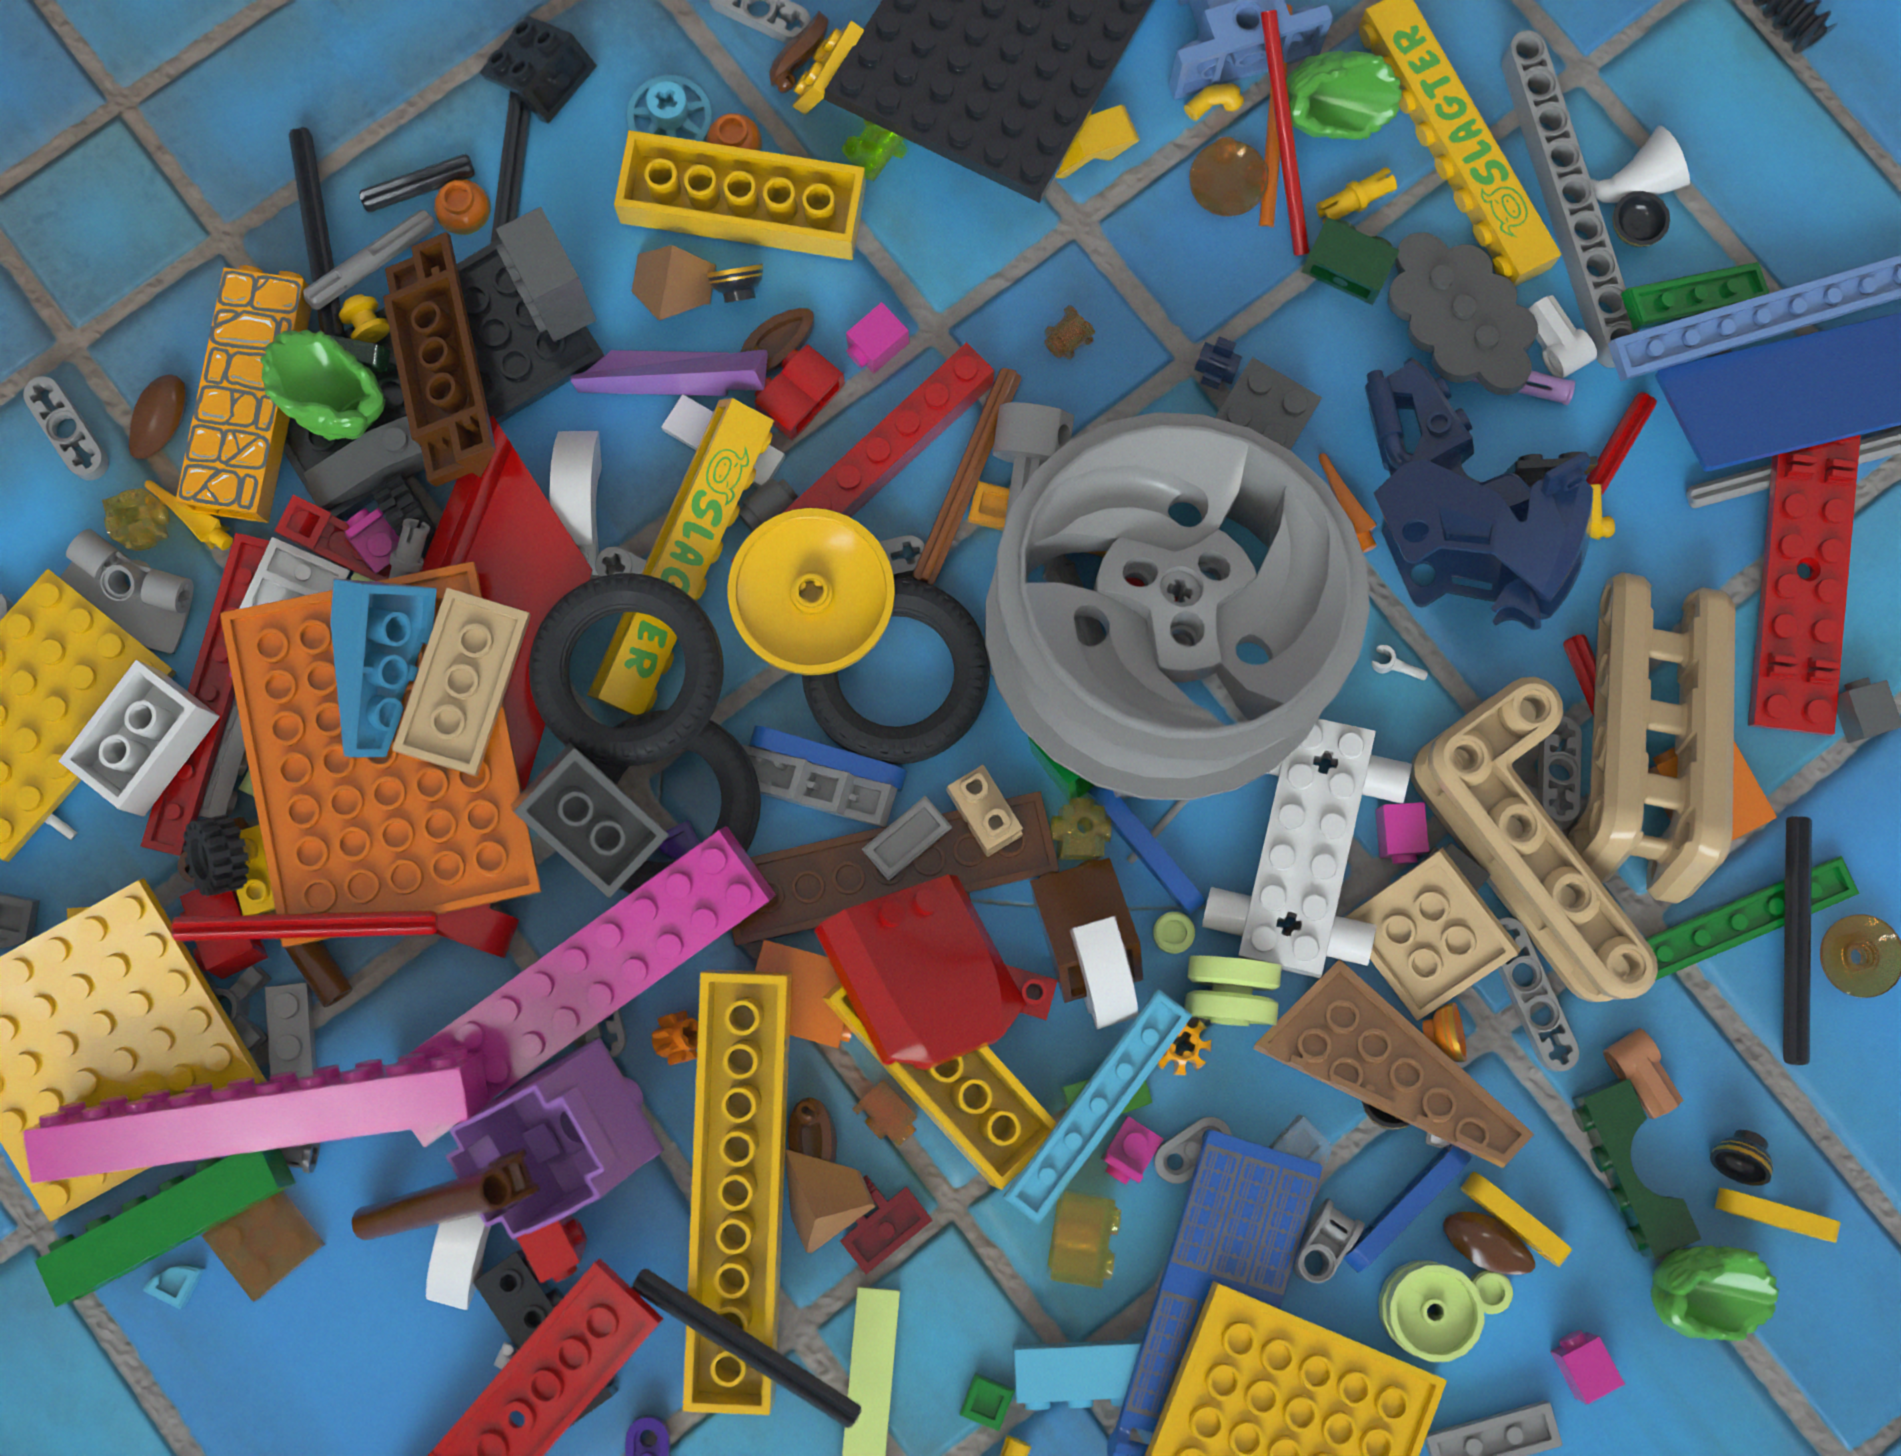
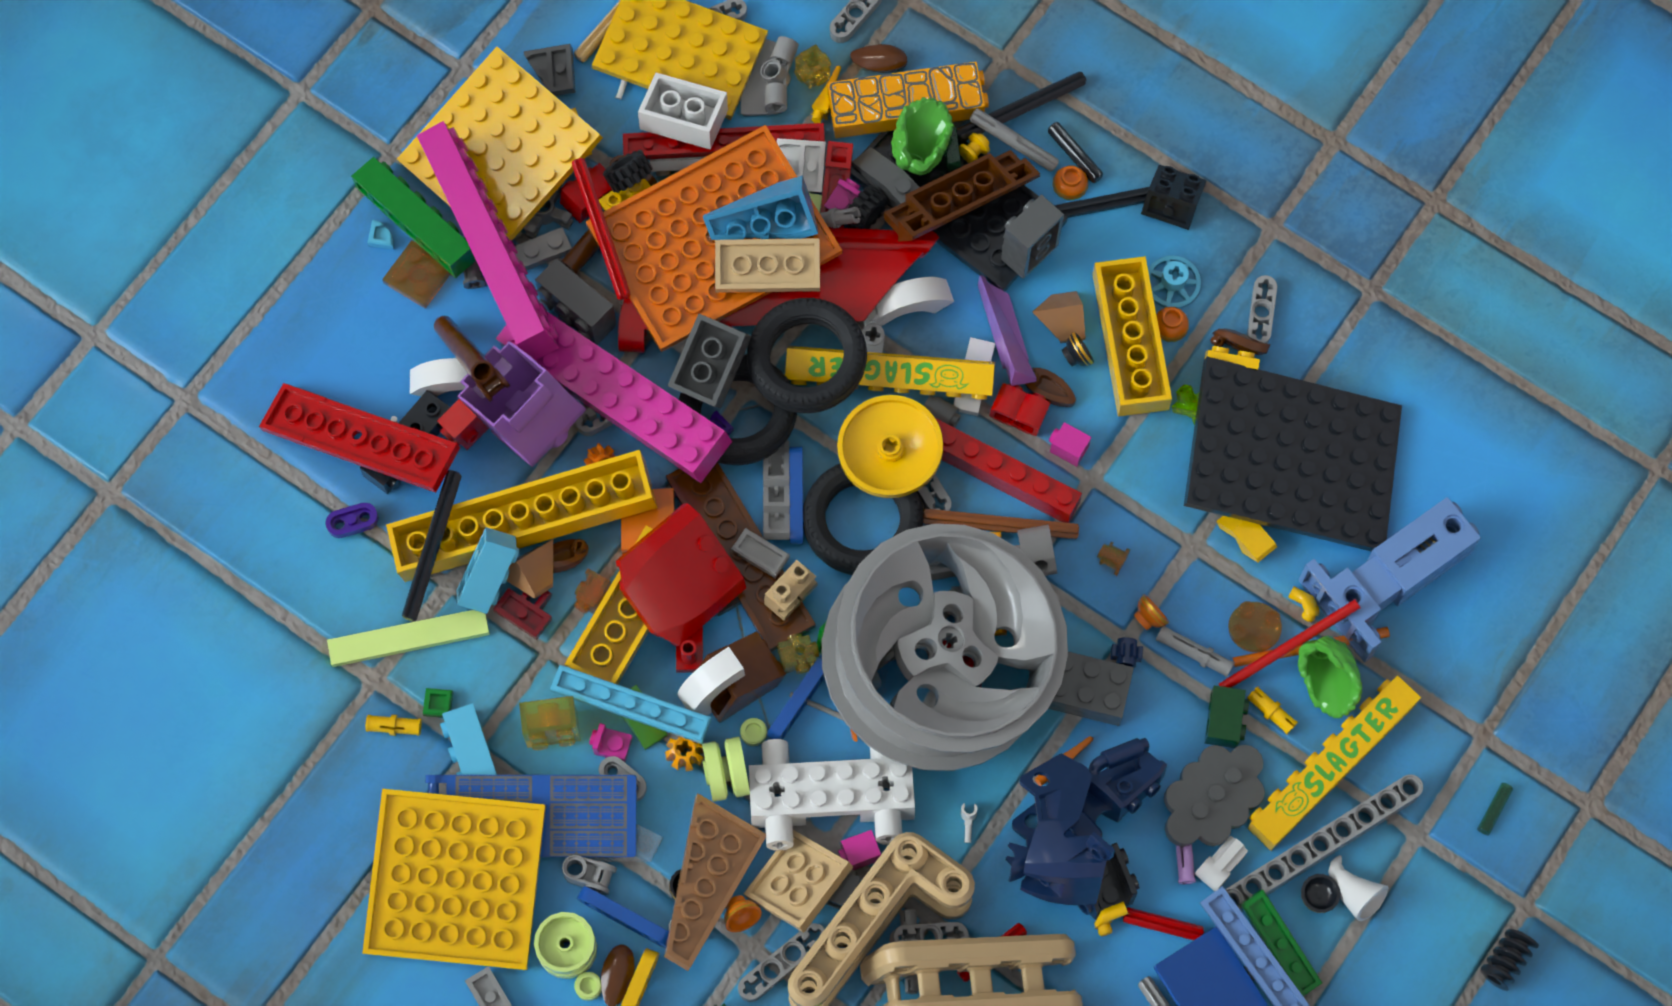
camera: 75 degrees right, 10 degrees down
none -> medium azure brick [456,527,519,614]
none -> dark grey brick [535,258,617,345]
none -> orange piece [1134,594,1169,630]
none -> light grey pin [1156,626,1235,677]

